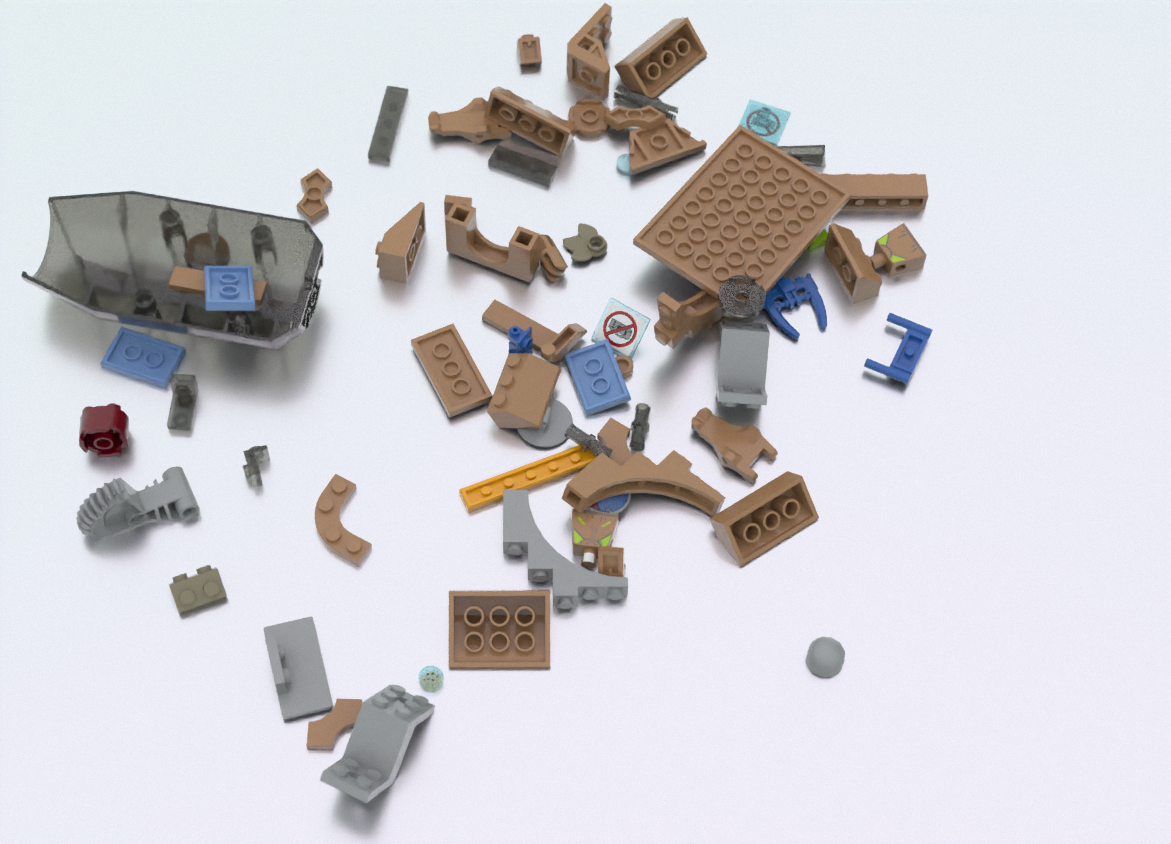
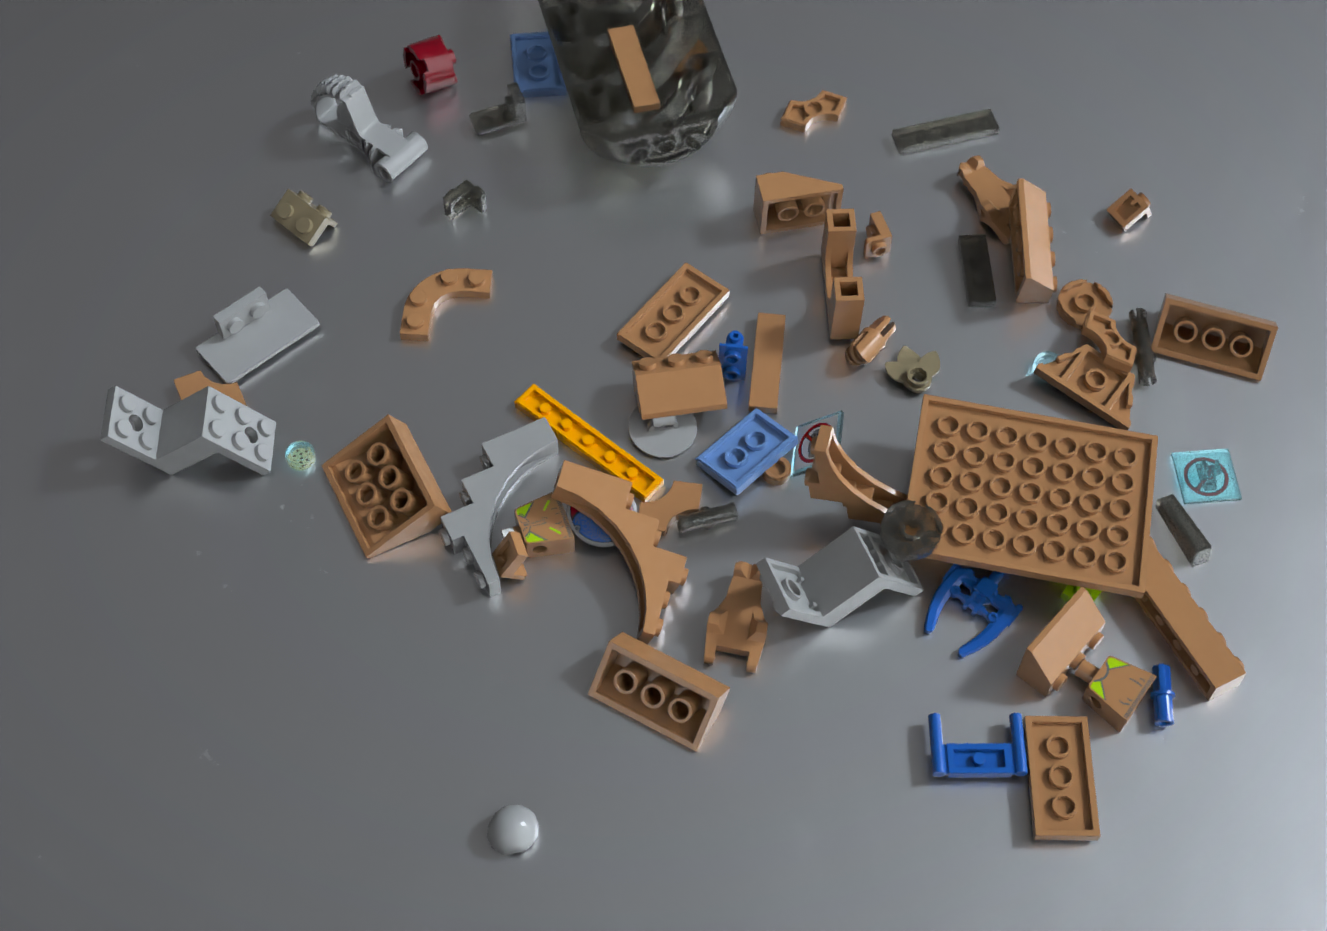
camera: 65 degrees right, 0 degrees up
medium blue tile [204,266,255,311] -> none
medium nougat piece [541,323,588,362] -> none
clear smoke pin [564,424,613,457] -> none
medium nougat bracket [566,3,613,101] -> none
none -> medium nougat plate [1023,716,1100,841]
none -> blue axle [1150,663,1175,727]

